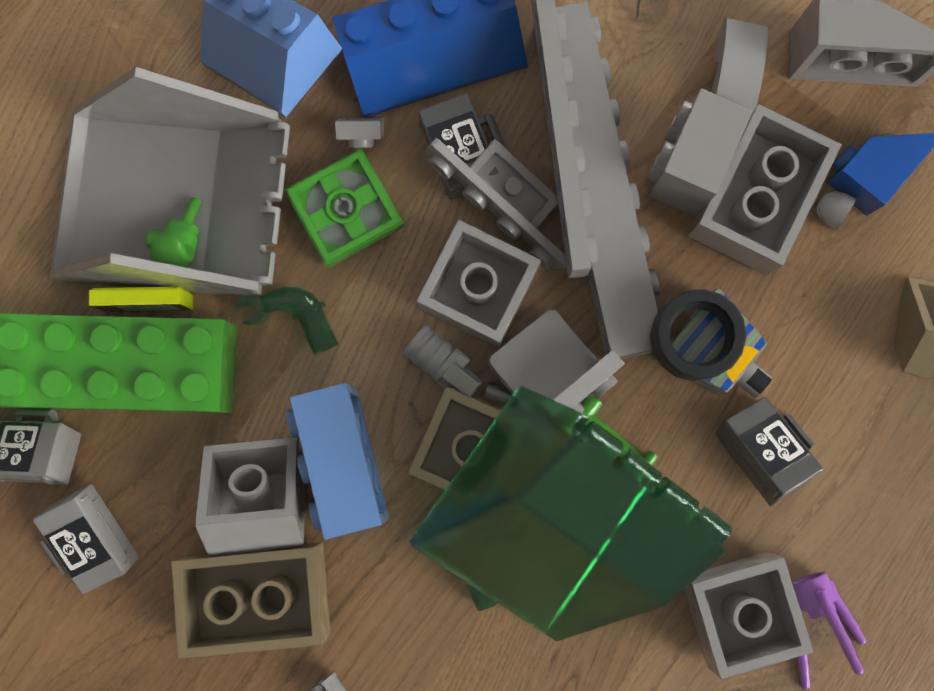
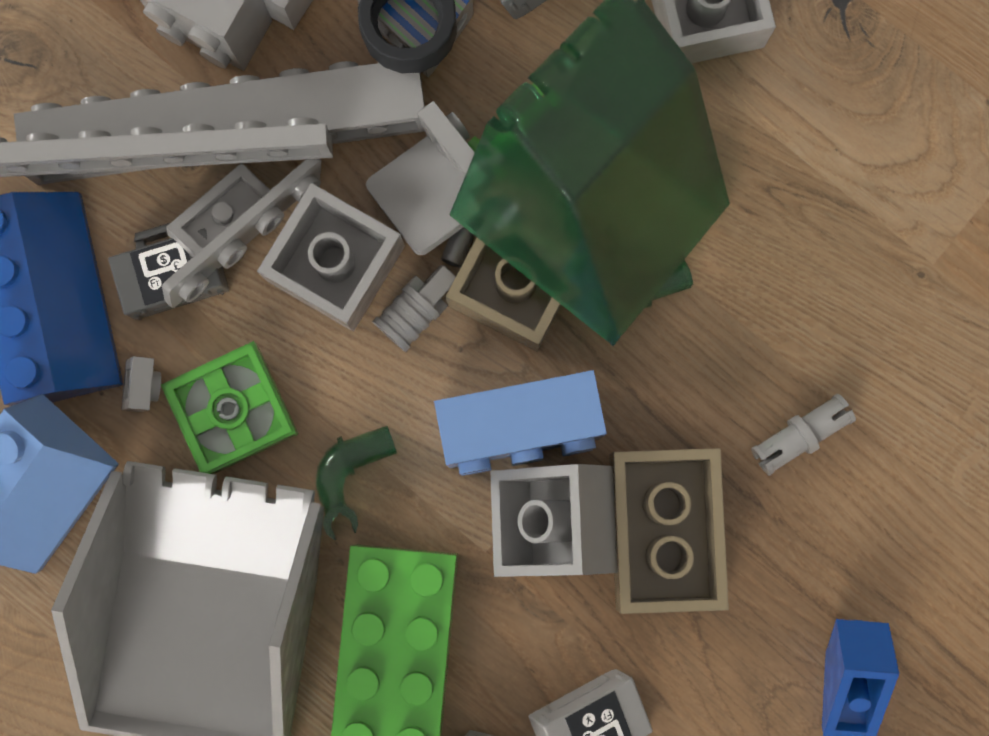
camera: 85 degrees left, 0 degrees up
neon yellow tile [89,286,193,312] -> none
bright green piece [145,197,202,268] -> none

